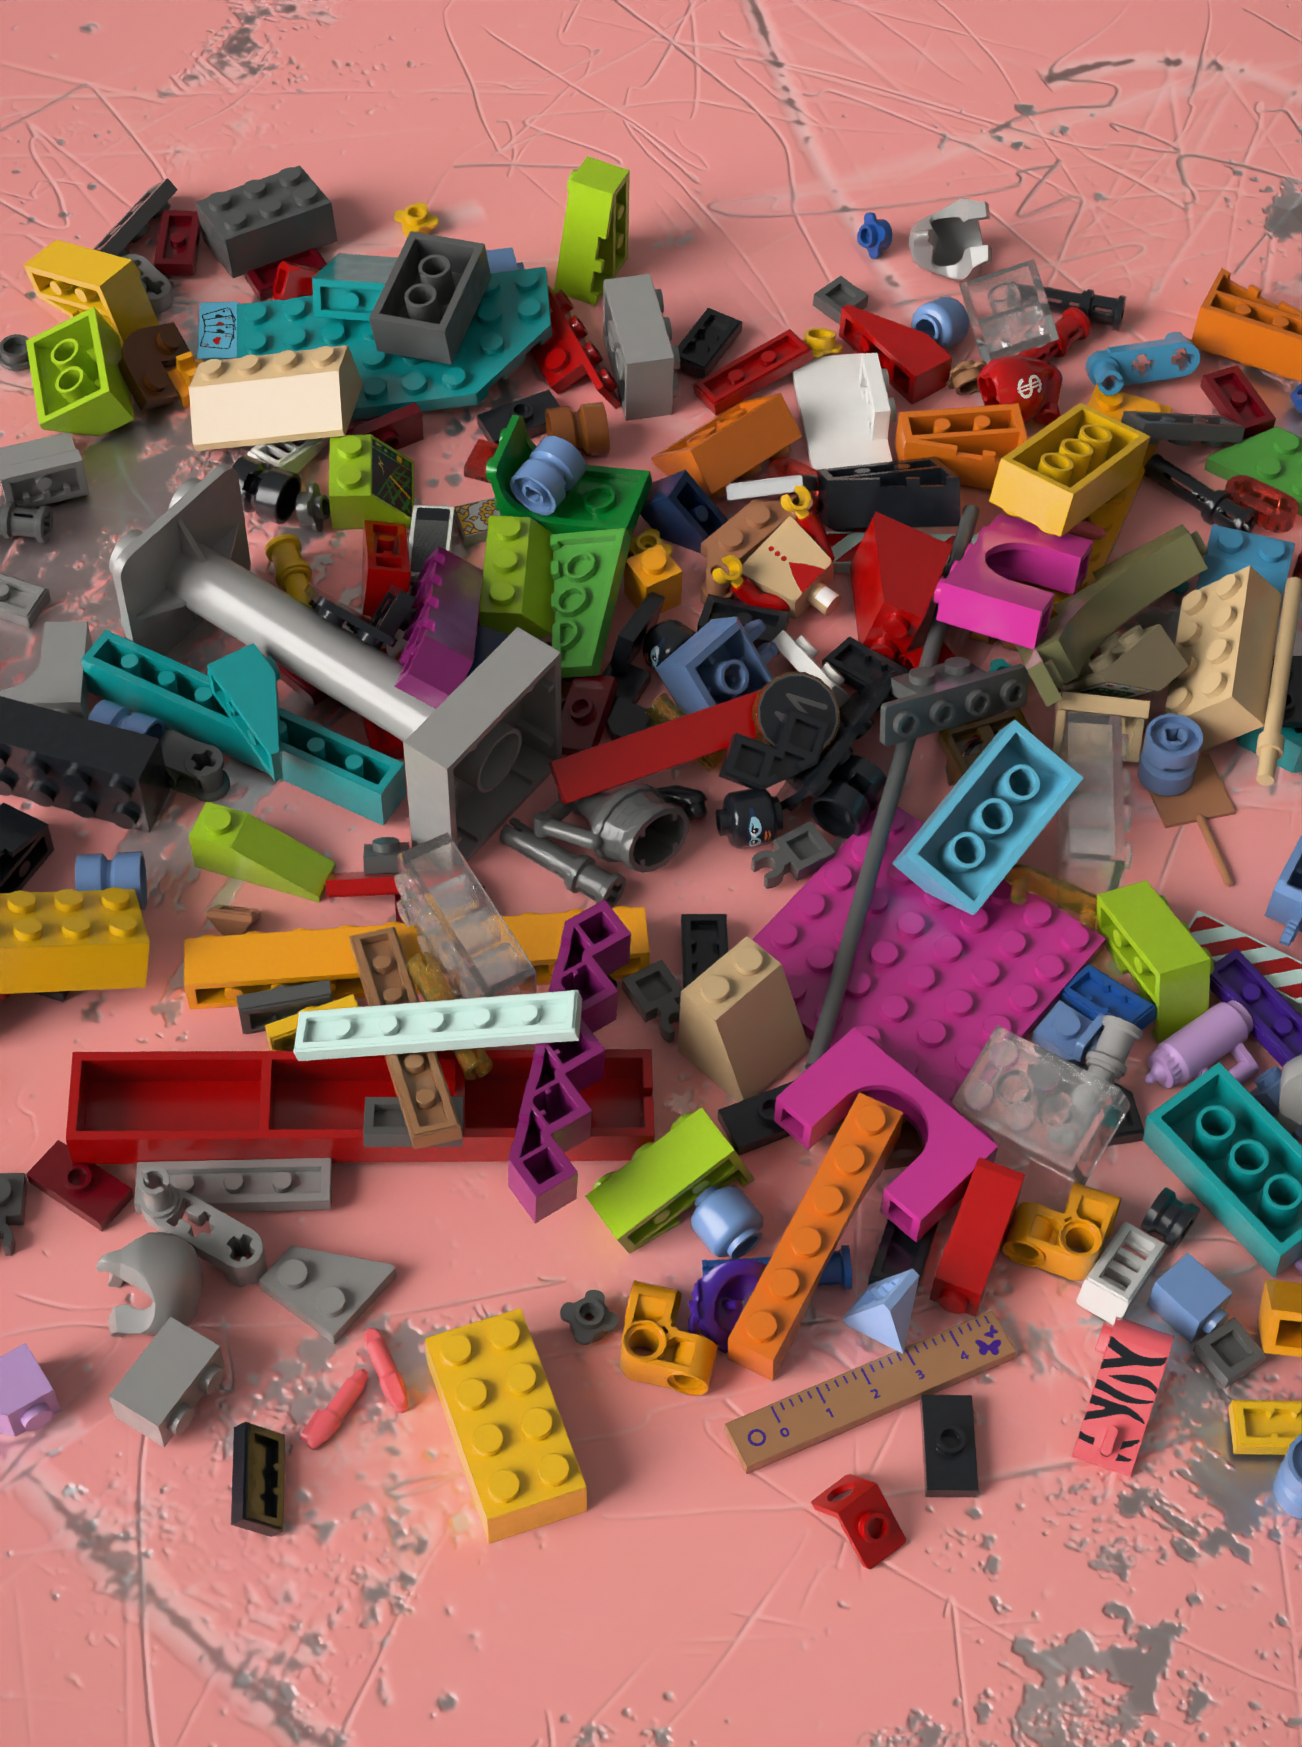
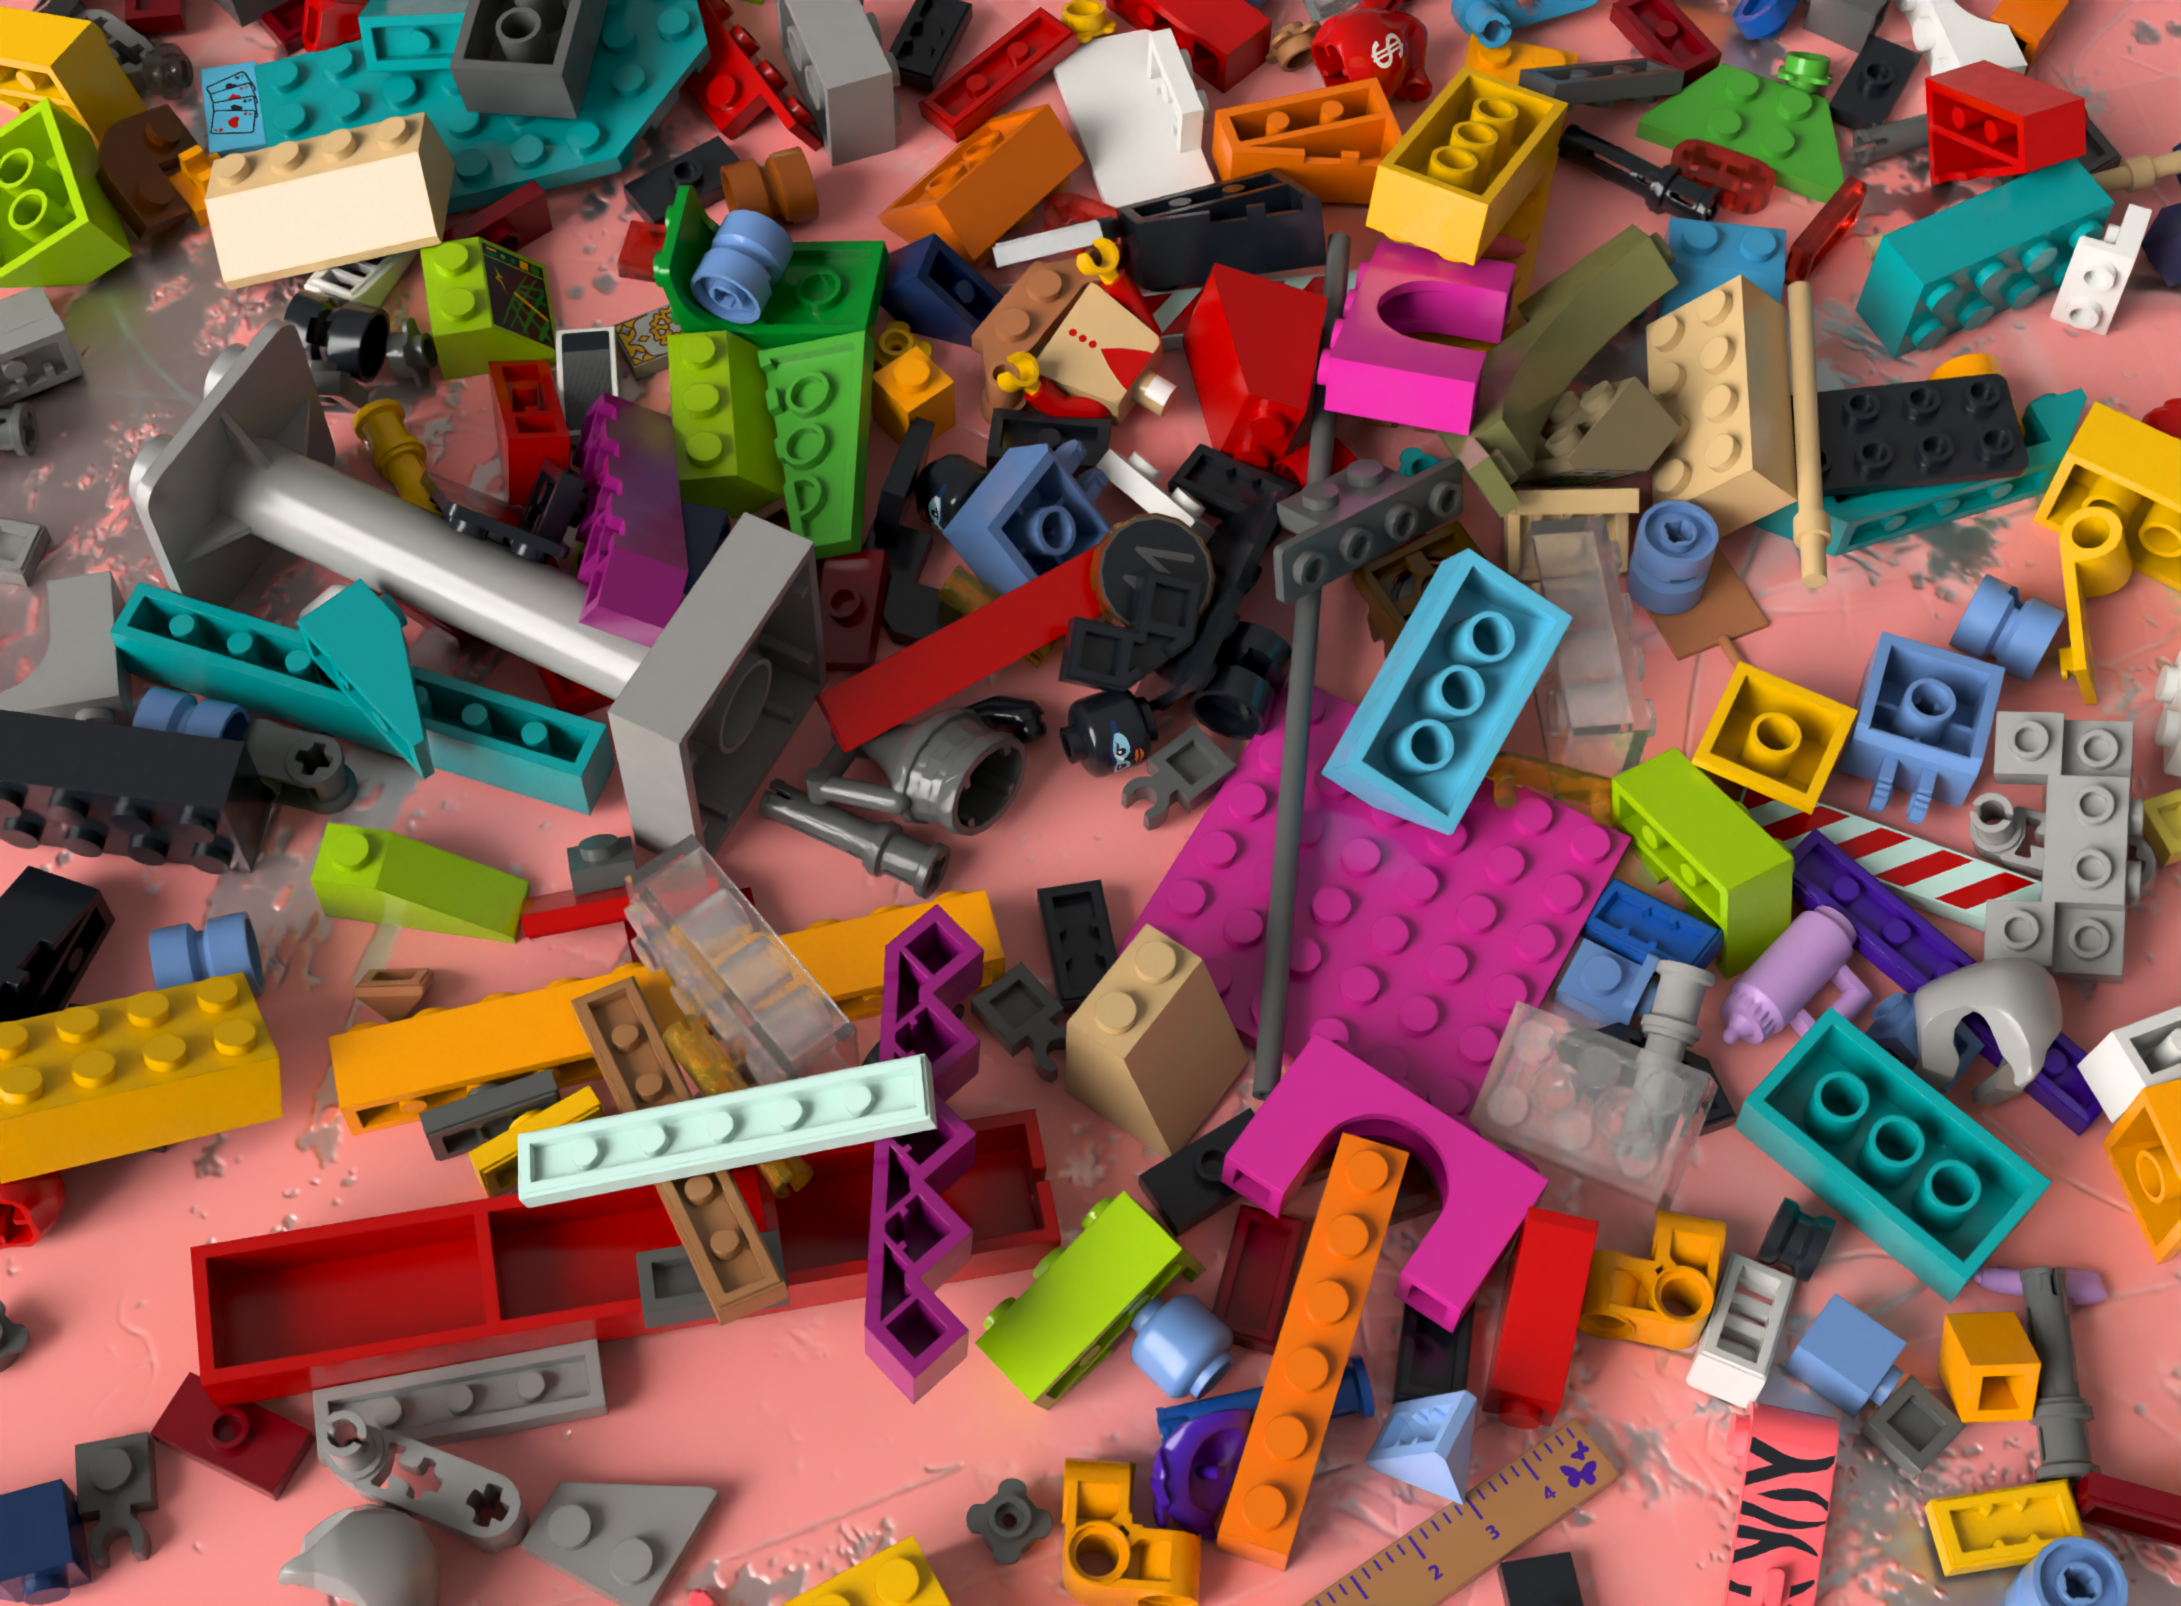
camera: 10 degrees left, 5 degrees up
none -> clear smoke plate [142,43,194,101]
none -> dark grey plate [307,360,369,414]
none -> dark red tile [1212,1204,1307,1355]
none -> yellow slope [1691,661,1858,815]

